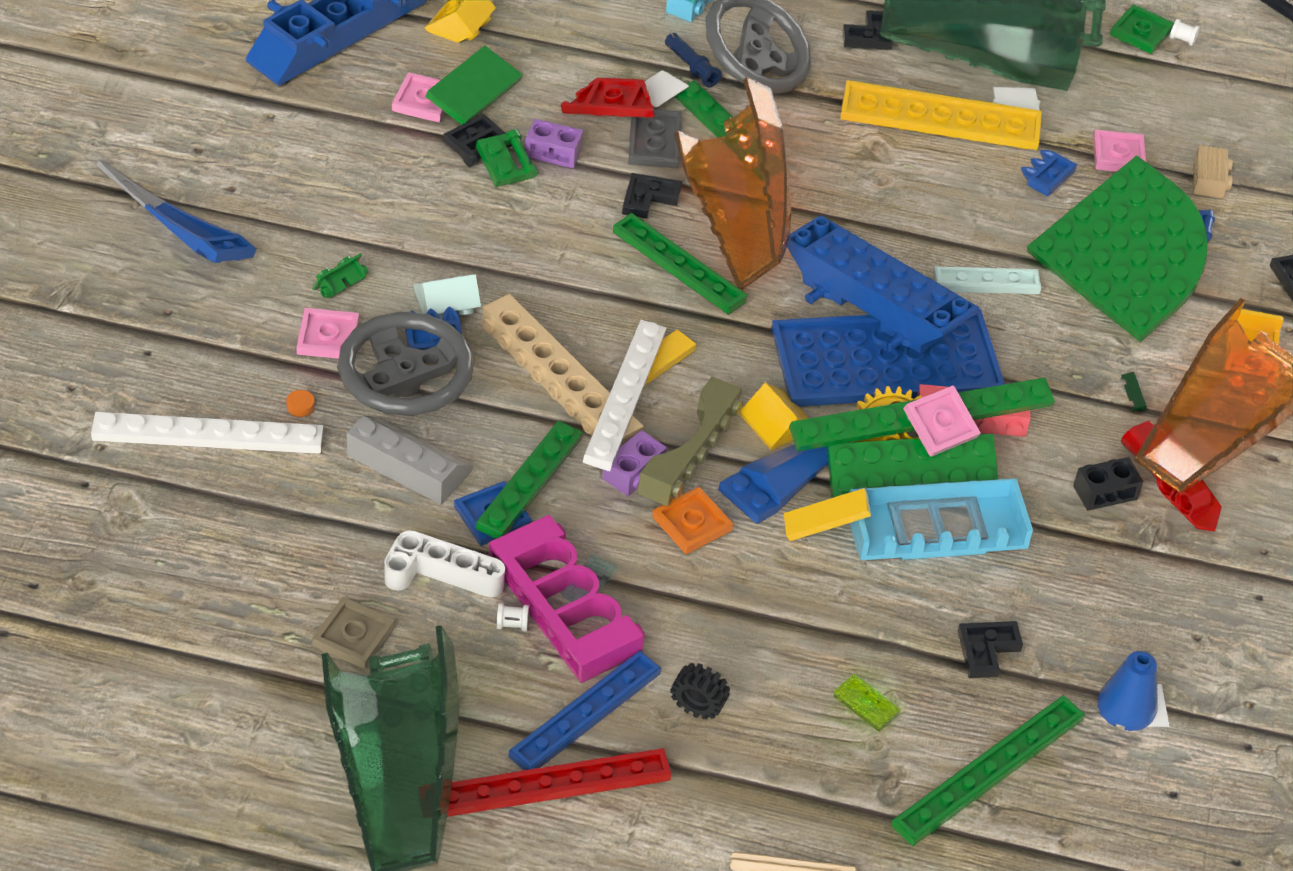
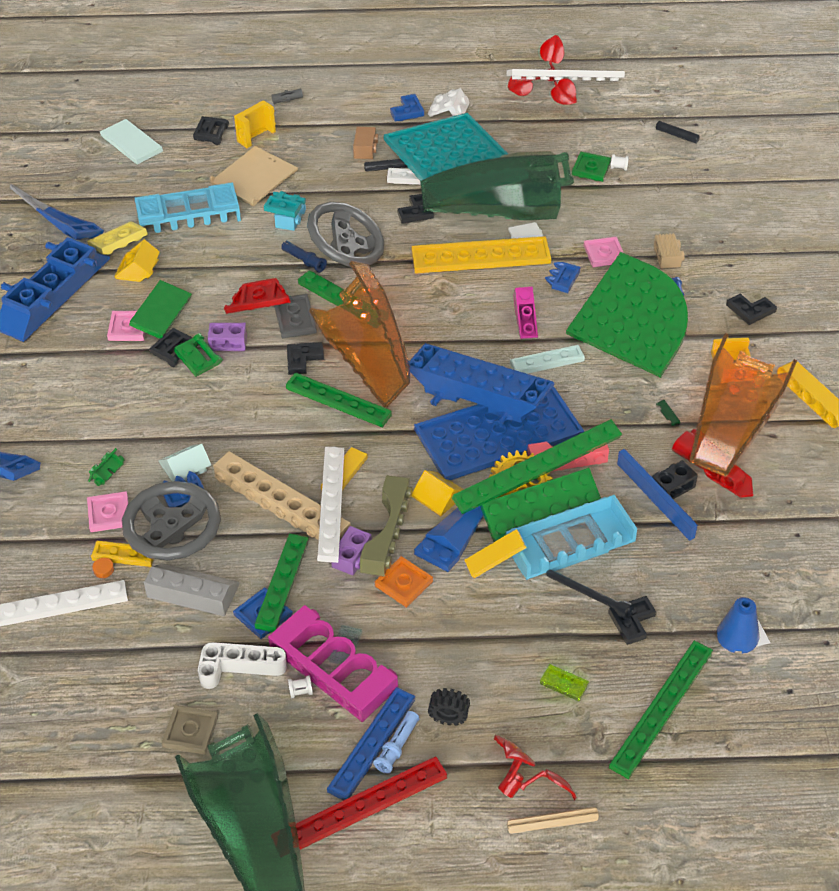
camera: 10 degrees left, 0 degrees up
white sticker [645,70,689,108] -> none
bright pink plate [903,385,981,457] -> none
none -> yellow tile [91,541,154,567]
none -> light blue pin [373,711,420,774]
none -> red plant [494,734,577,801]
none -> dark pink slope [513,287,538,339]
none -> black piece [546,570,634,619]
none -> blue tile [617,449,698,541]

